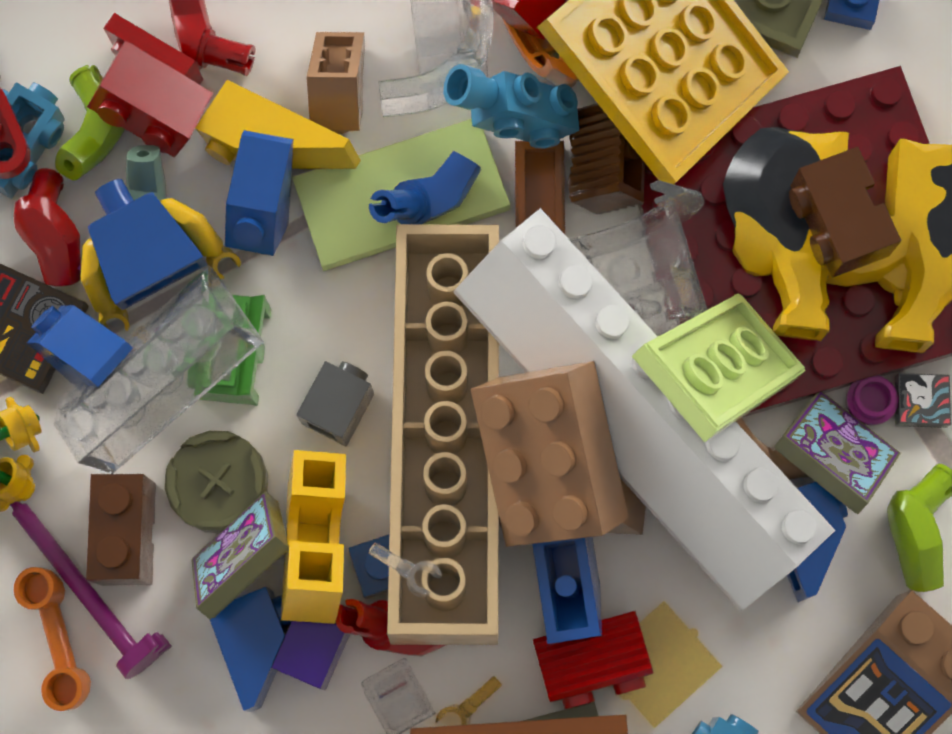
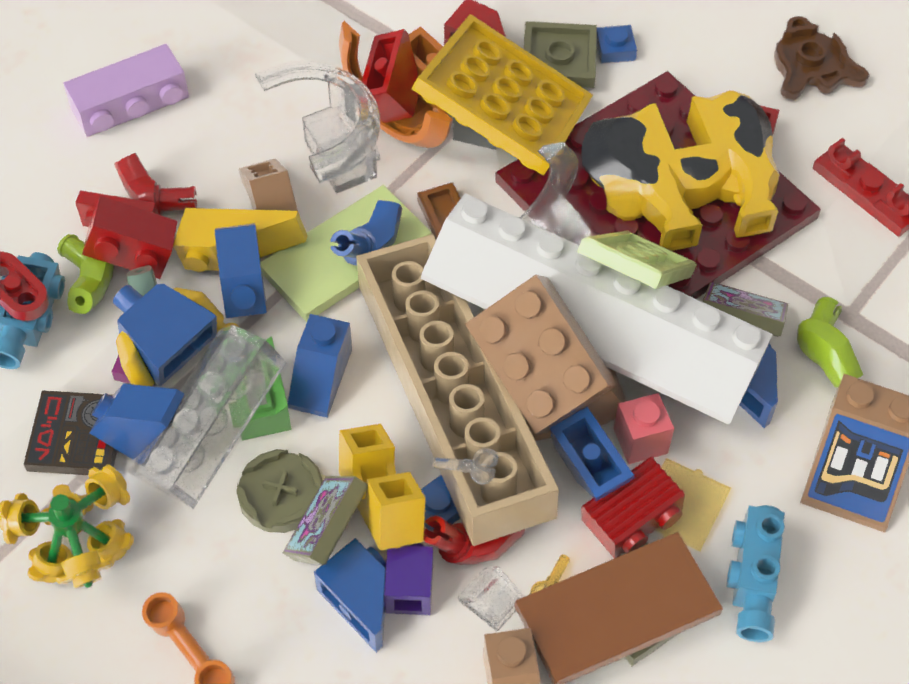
camera: 25 degrees left, 20 degrees down
magenta piece [10,501,172,679] -> none
red arm [13,168,81,286] -> none
reddish brown brick [86,474,156,586] -> none
dark grey brick [296,361,374,447] -> none
dark azure brick [443,64,579,148] -> none
reddish brown brick [567,103,645,214] -> none
reddish brown brick [789,146,901,278] -> none
magenta plate [846,375,898,426] -> none
tile [895,373,951,428] -> none
none -> blue slope [287,314,352,418]
none -> coral brick [614,393,674,465]

